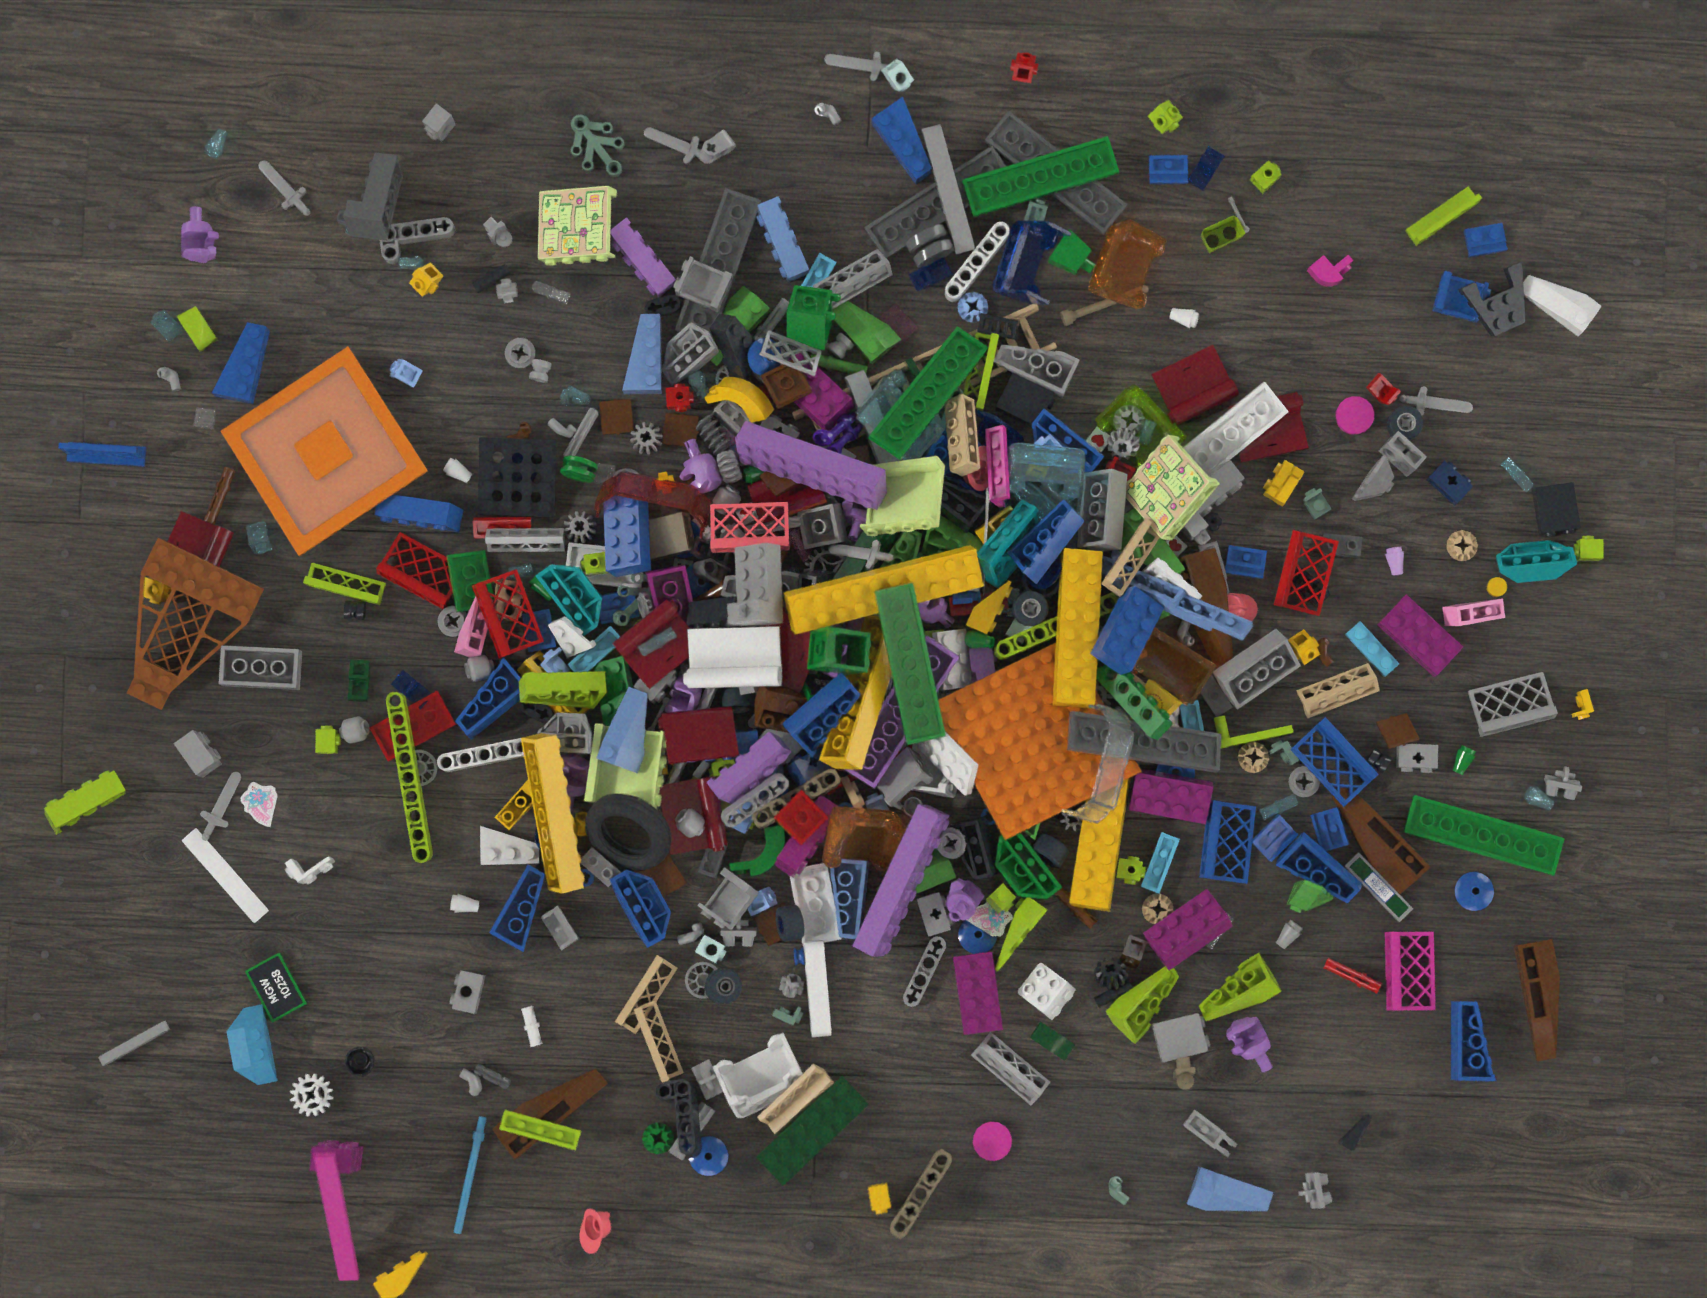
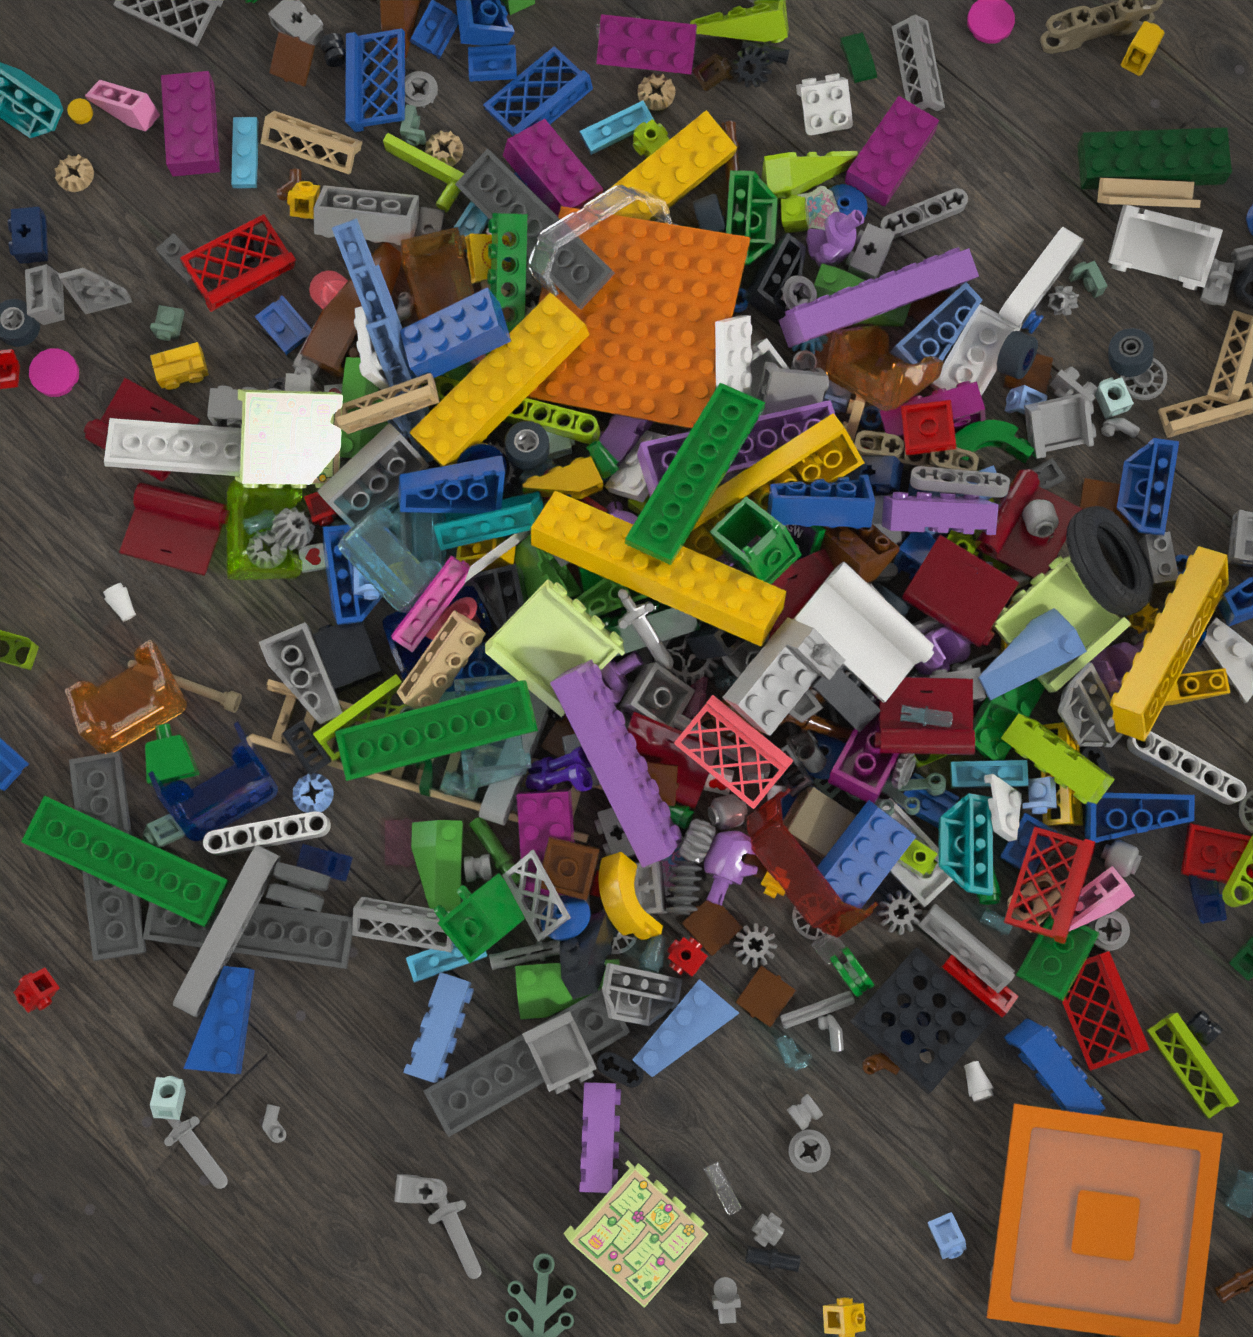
camera: 140 degrees left, 5 degrees down
clear light blue axle [1259,795,1298,821] -> none
lavender cone [1385,547,1404,575] -> none

